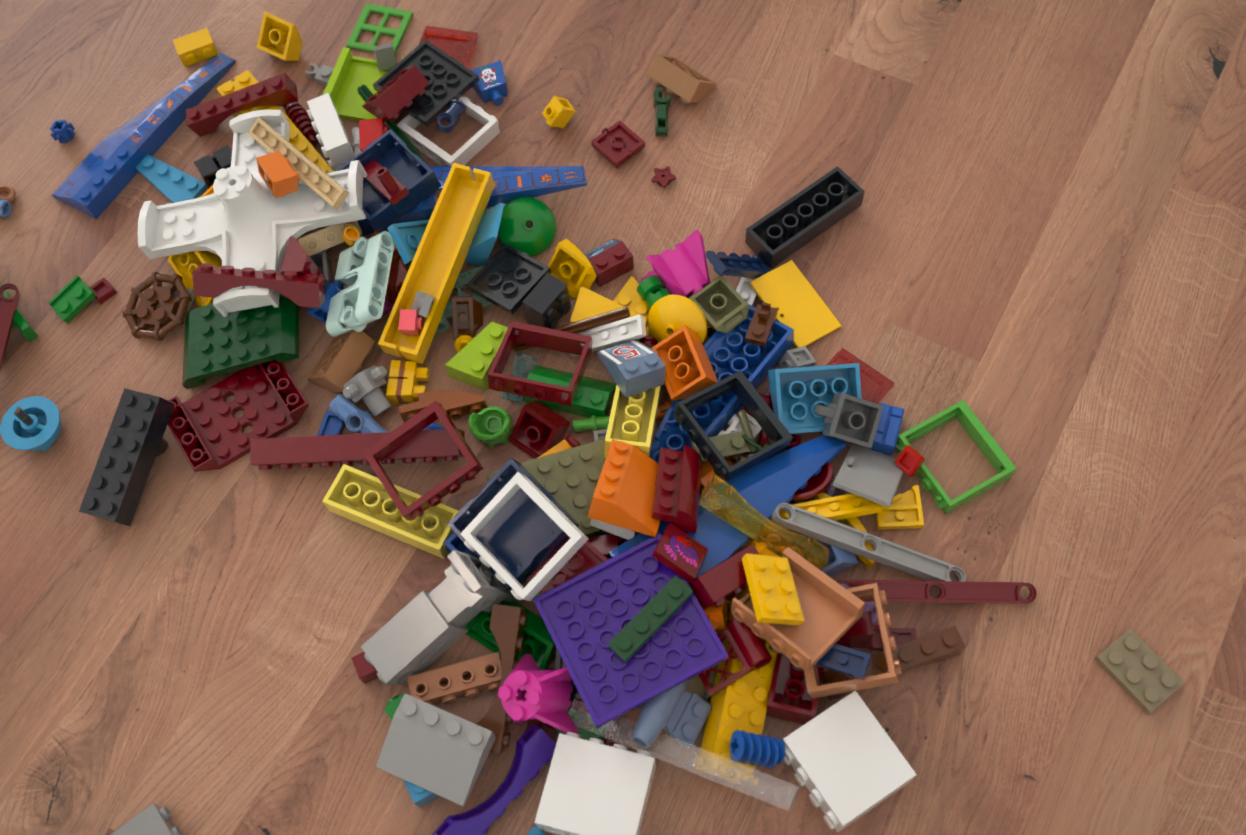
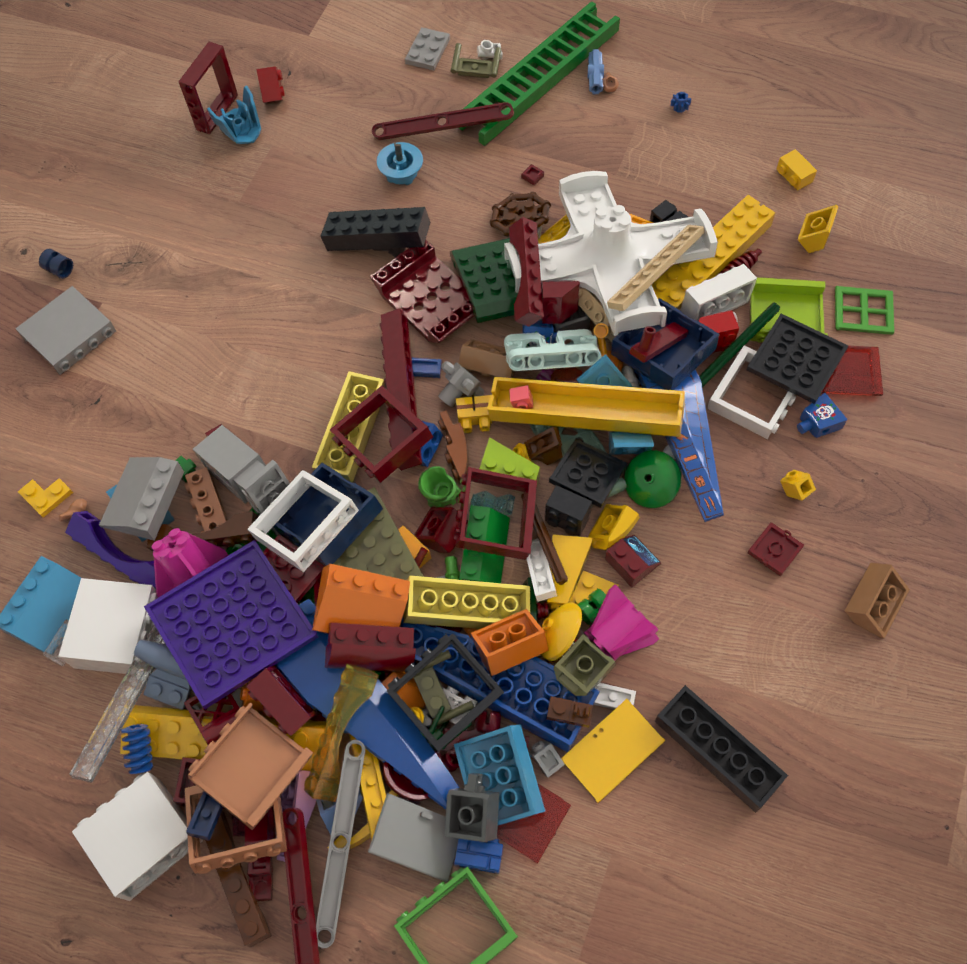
camera: 80 degrees right, 0 degrees up
green plate [48,275,97,323] -> none
blue wedge [52,53,236,220] -> none
dark azure wing [136,154,208,203] -> none
dark red arch [186,73,298,137] -> none
orange brick [256,151,300,198] -> none
light grey plate [305,63,334,86] -> none
medium blue piece [329,394,388,434] -> none
dark red slope [362,65,430,122] -> none
light grey slope [373,43,396,71] -> none
light grey bracket [411,291,436,317] -> none
dark blue connector [437,99,467,133] -> none
sand blue slope [597,339,666,398] -> none
dark green plate [607,575,694,663] -> none
dark red plate [651,166,676,188] -> none
dark red tile [652,523,708,583] -> none
dark green piece [653,87,671,137] -> none
dark blue hinge [706,250,771,278] -> none
yellow plate [742,553,805,626] -> none
yellow wing [876,485,924,530] -> none
red tile [894,445,925,477] -> none

